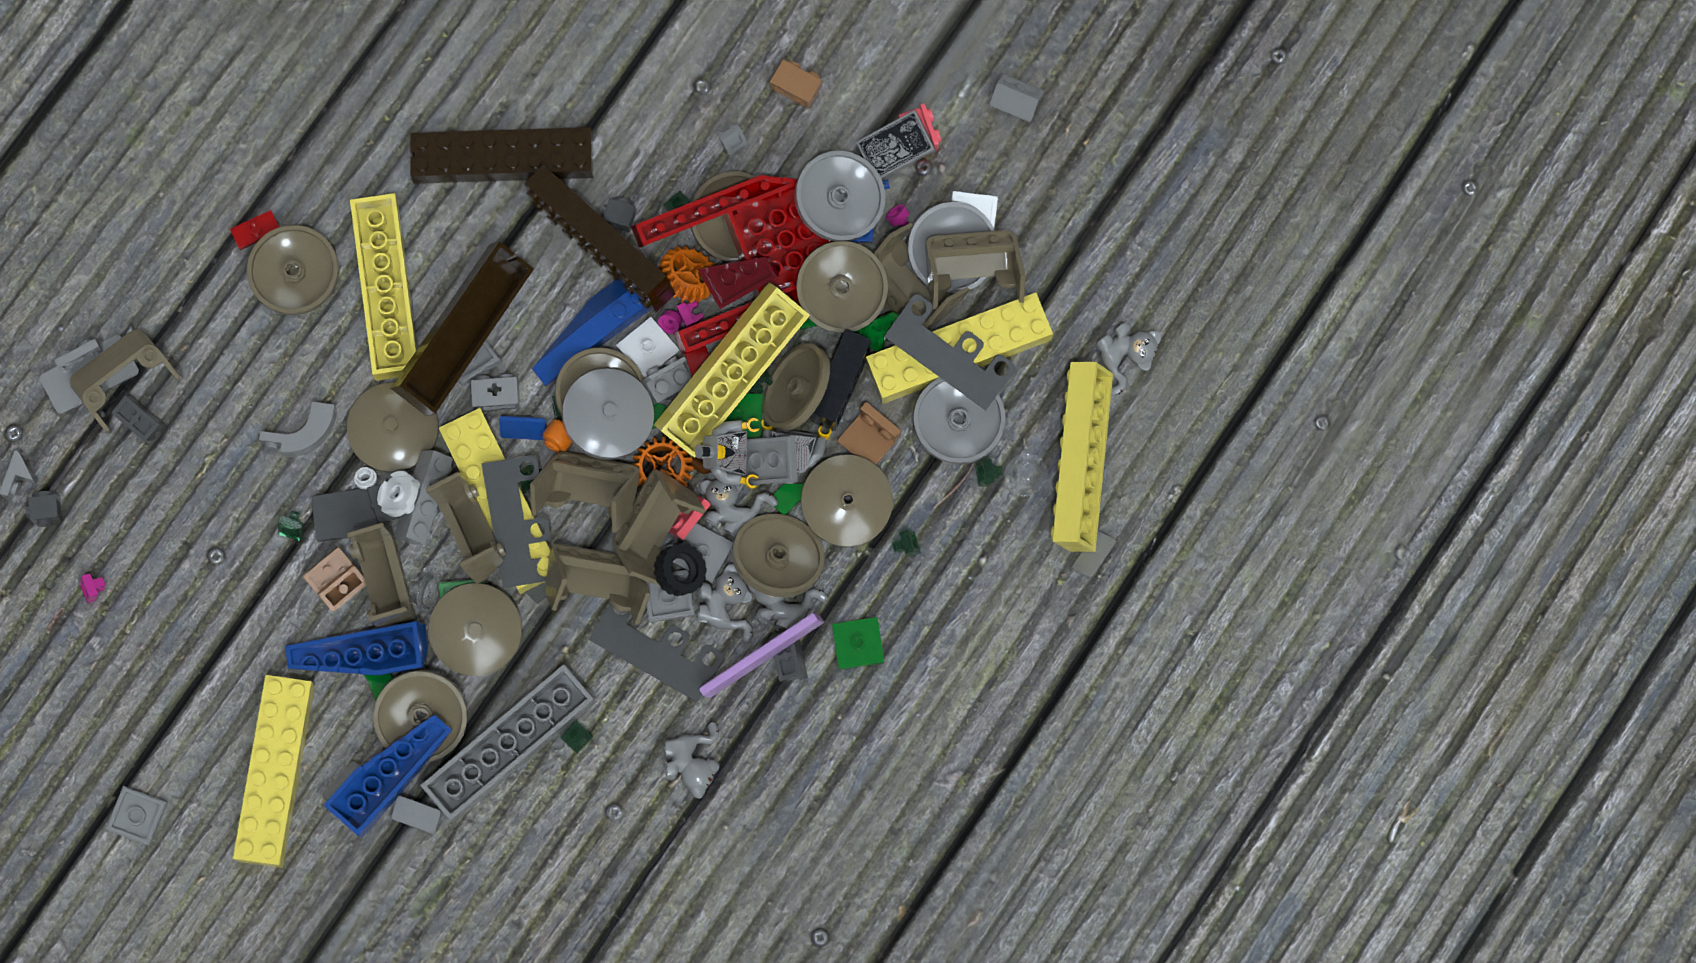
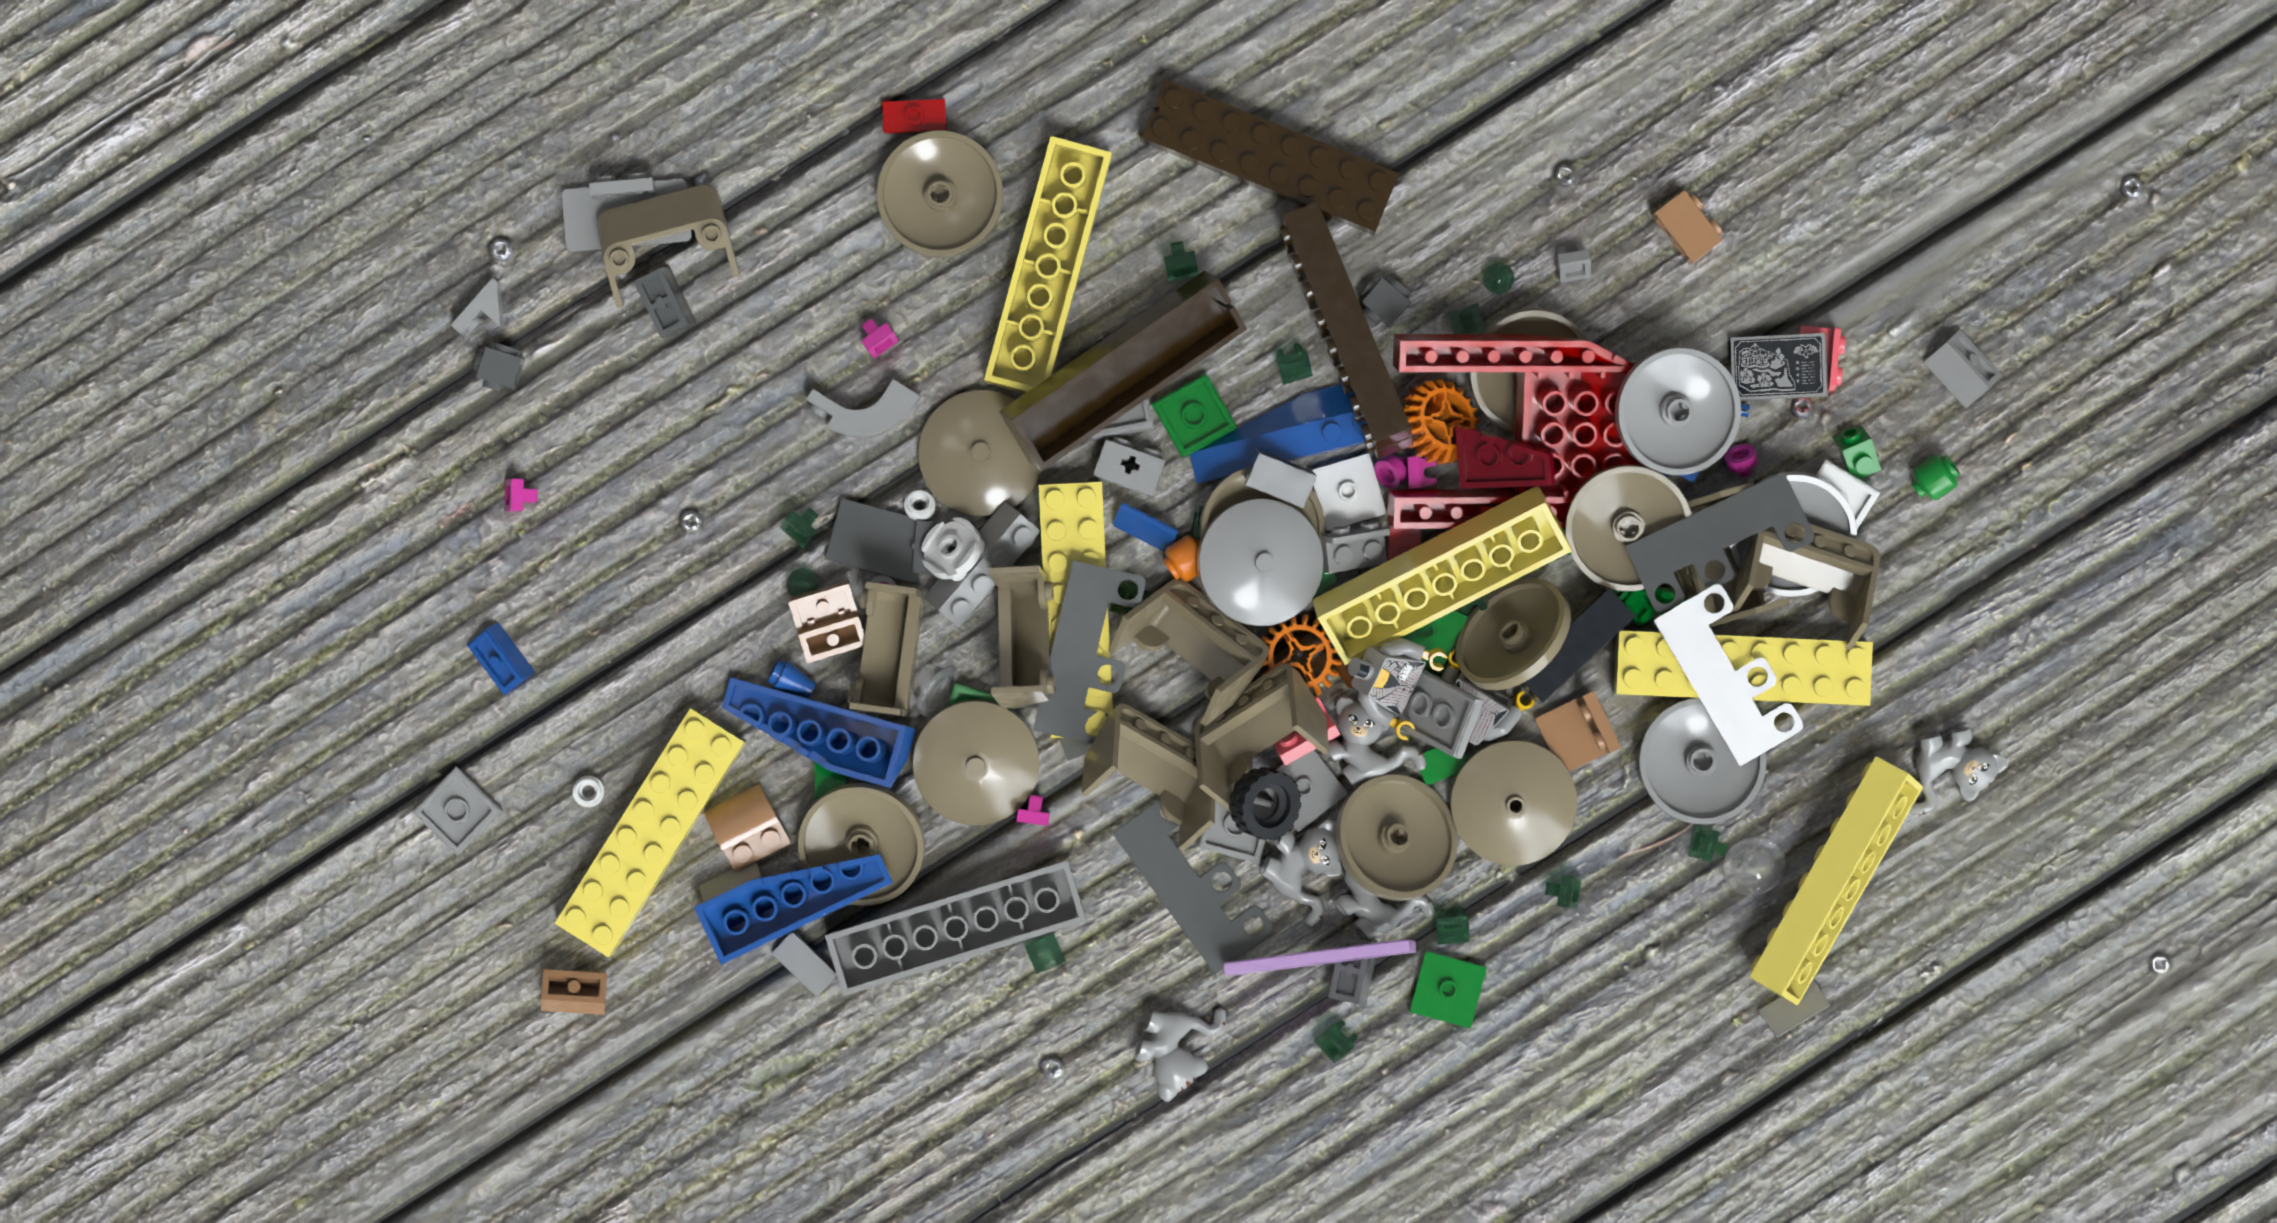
camera: 25 degrees right, 10 degrees up
none -> blue slope [467,623,535,695]
none -> medium nougat brick [541,969,607,1015]
none -> white plate [573,776,605,807]
none -> medium nougat brick [704,783,791,872]
none -> blue cone [767,659,816,699]
none -> clear green tile [787,568,819,597]
none -> dark pink tile [861,318,899,359]
none -> dark pink tile [1017,795,1050,826]
none -> green plate [1151,373,1237,460]
none -> clear green tile [1164,241,1199,281]
none -> hinge [1244,448,1317,508]
none -> clear green tile [1276,343,1313,385]
none -> clear green tile [1313,1020,1357,1063]
none -> clear green tile [1436,907,1469,945]
none -> clear green tile [1482,263,1514,295]
none -> dark grey piece [1625,472,1814,612]
none -> green bracket [1833,426,1881,479]
none -> green head [1911,453,1960,500]

